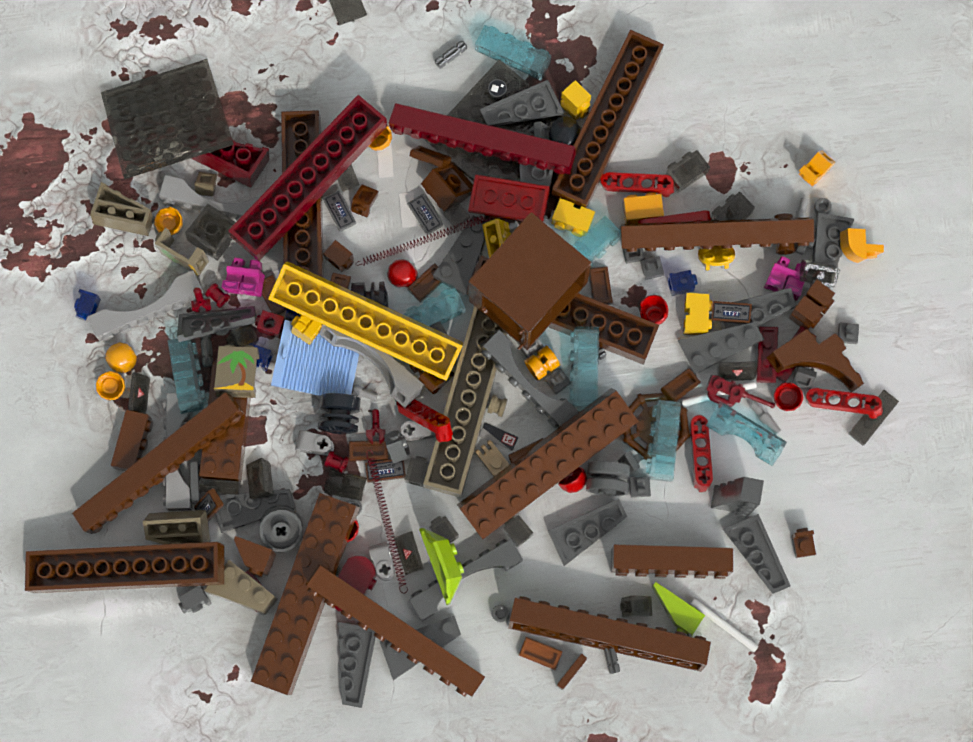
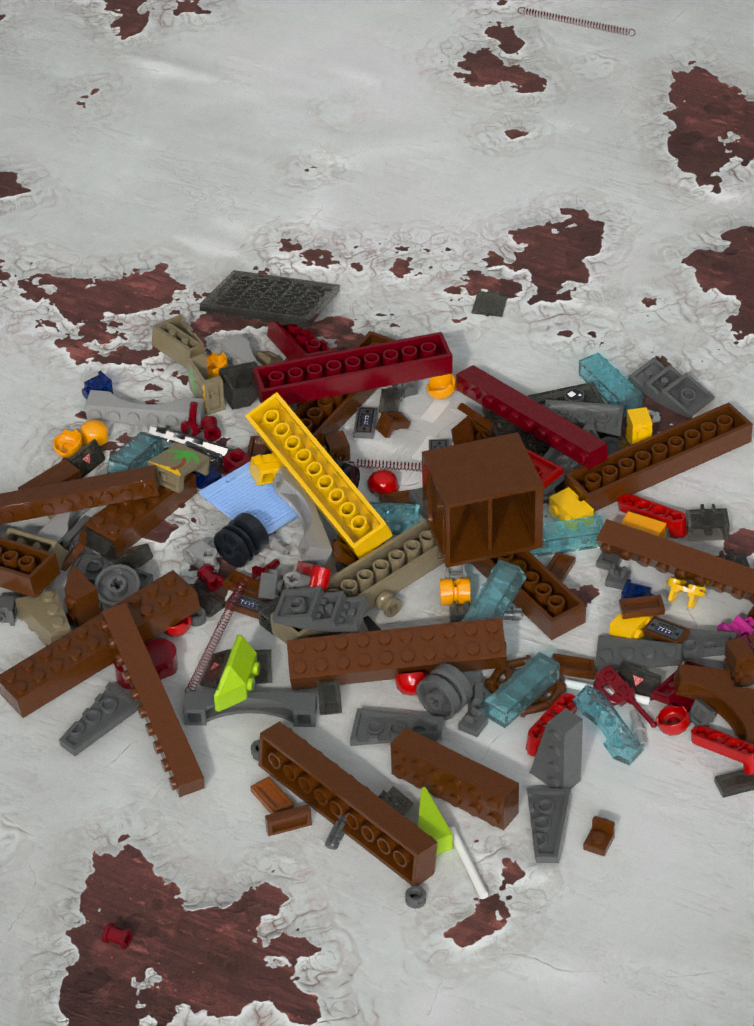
camera: 35 degrees right, 35 degrees down
dark pink hips [221,257,265,297] -> none
light grey piece [368,541,395,581] -> none
dark grey wing [380,616,461,681] -> none
axle [435,41,467,69] -> none
dark grey arch [479,330,579,428] -> none
red hair [640,294,669,325] -> none
none -> dark grey slope [272,587,369,632]
none -> dark grey axle [405,886,426,909]
none -> reddish brown tile [619,594,665,619]
none -> dark grey slope [627,357,715,418]

